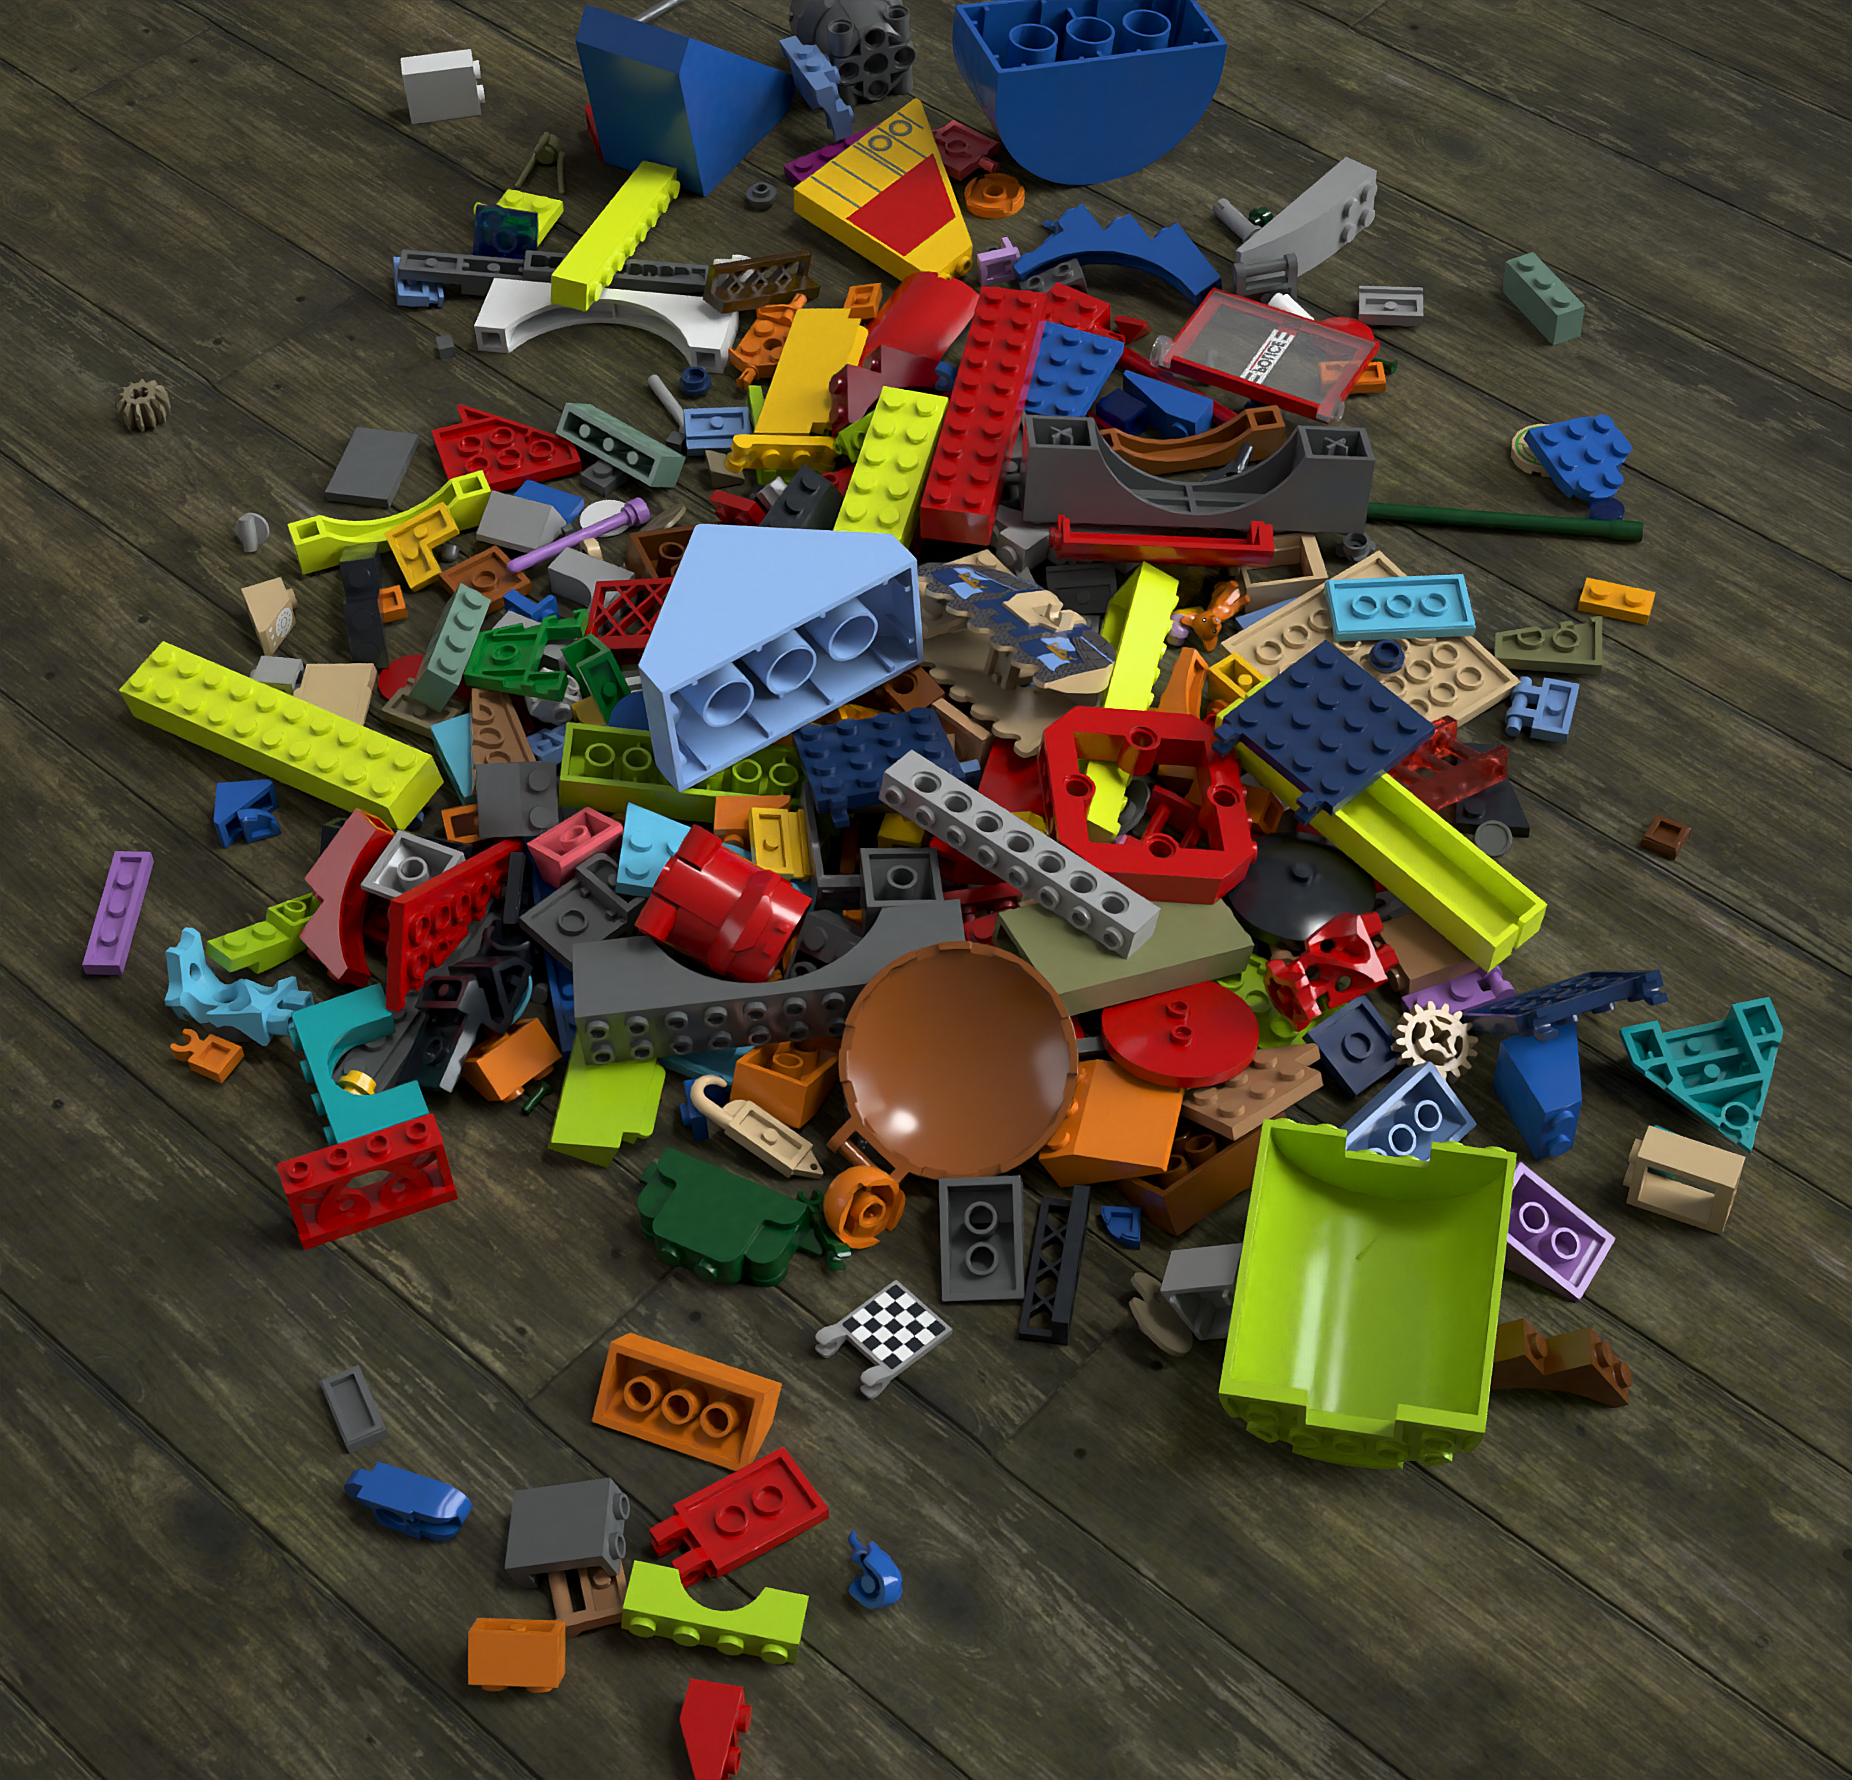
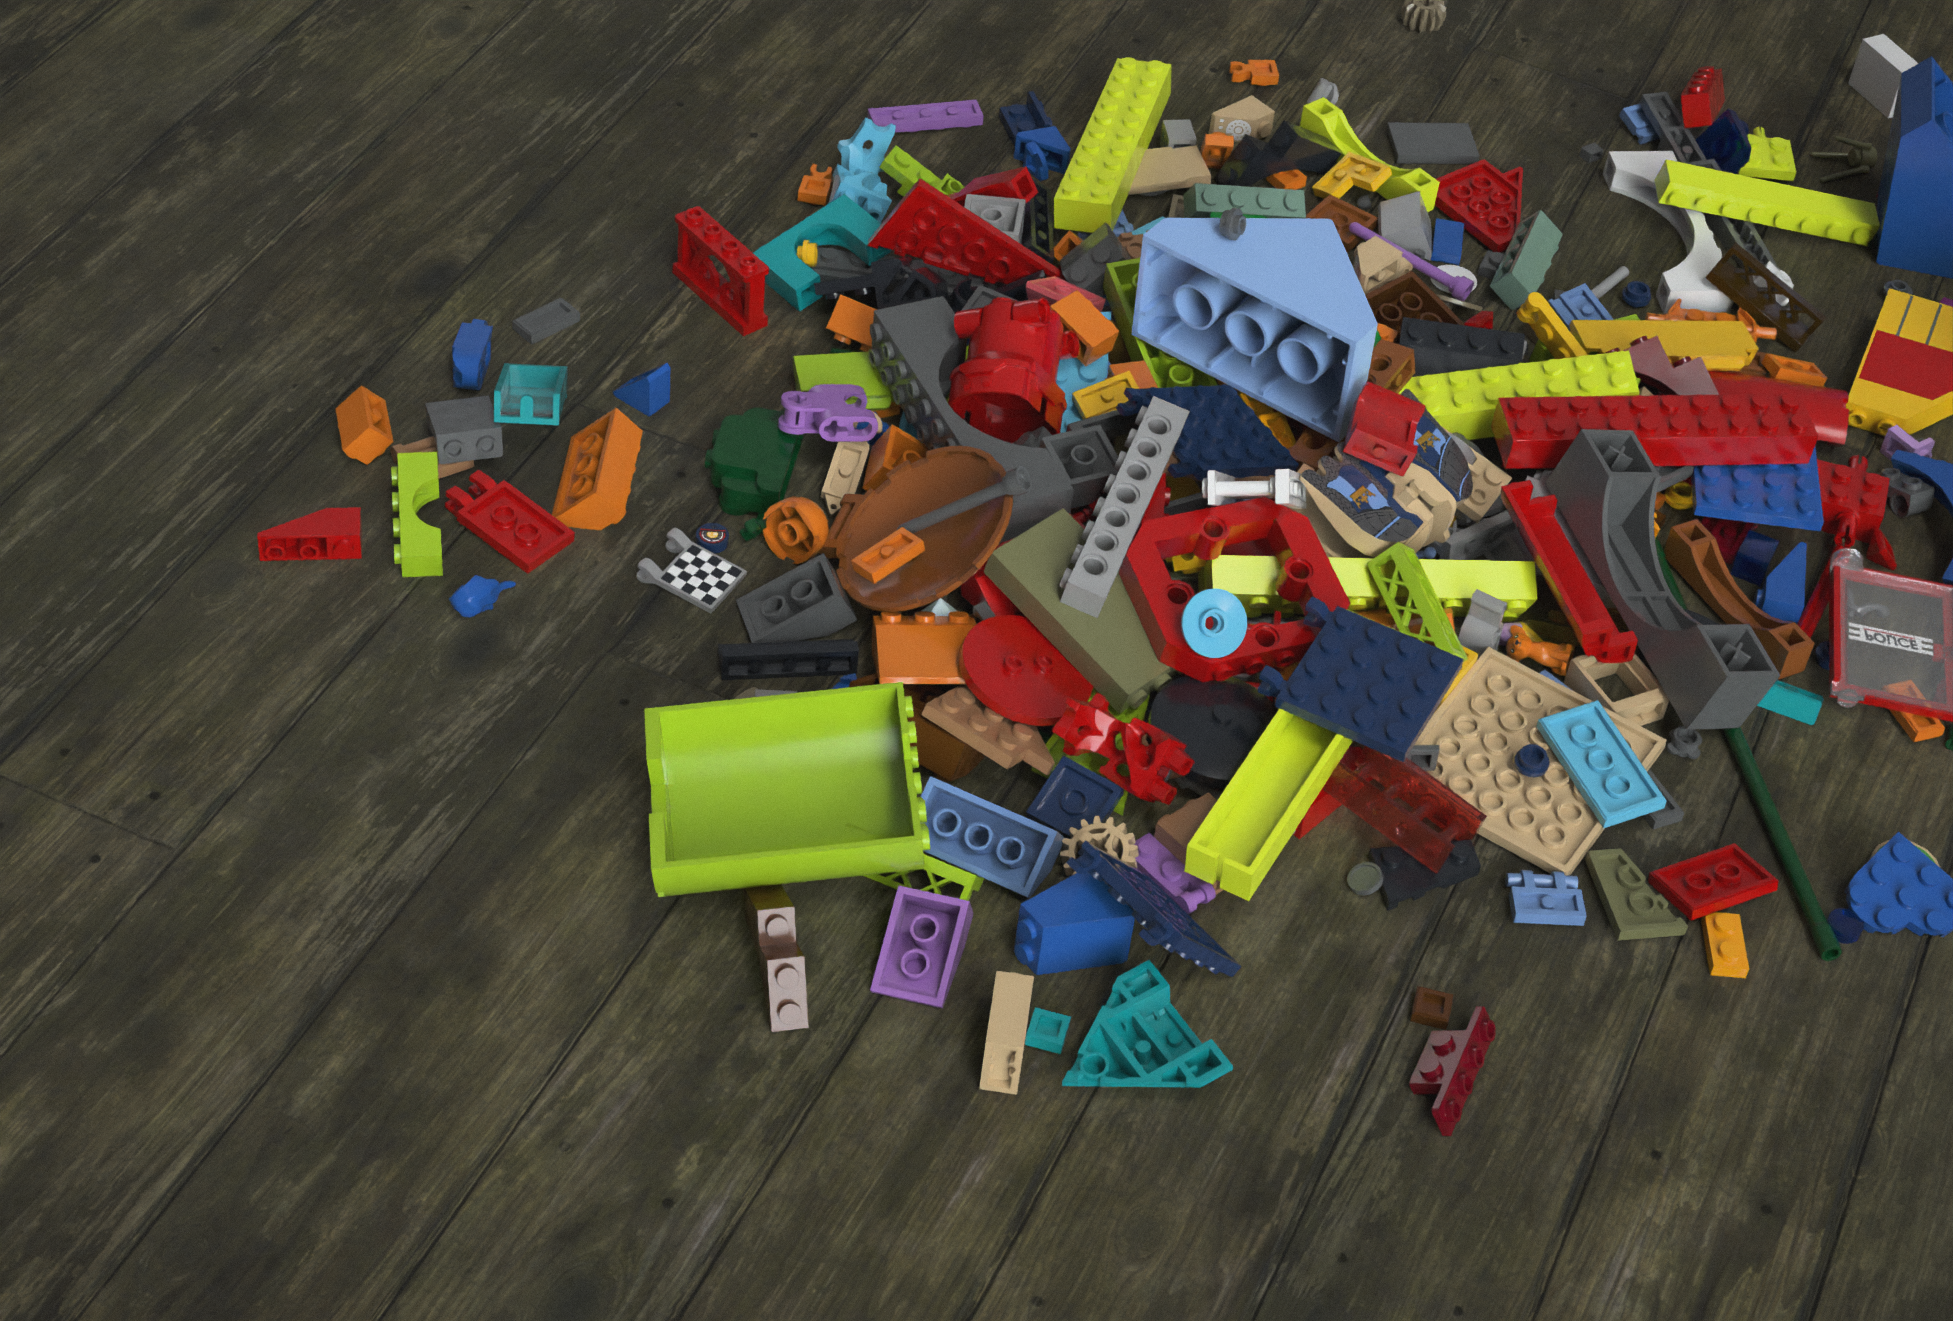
camera: 65 degrees right, 5 degrees down
none -> teal door [494,363,568,425]
none -> blue slope [613,363,671,417]
none -> tile [696,523,729,554]
none -> medium lavender piece [778,384,878,442]
none -> orange plate [851,527,925,584]
none -> dark grey piece [897,466,1032,533]
none -> dark blue bracket [999,91,1052,147]
none -> orange brick [1050,290,1119,366]
none -> medium azure dish [1181,588,1247,658]
none -> orange plate [1200,132,1234,169]
none -> white fence [1202,469,1306,509]
none -> dark grey plate [1219,208,1246,240]
none -> orange plate [1229,60,1279,86]
none -> red panel [1343,381,1425,477]
none -> tan slope [1353,235,1403,295]
none -> lime fence [1366,542,1468,662]
none -> dark red bracket [1409,1006,1496,1136]
none -> light grey piece [1458,589,1507,660]
none -> red tile [1648,843,1779,921]
none -> red brick [1681,66,1725,128]

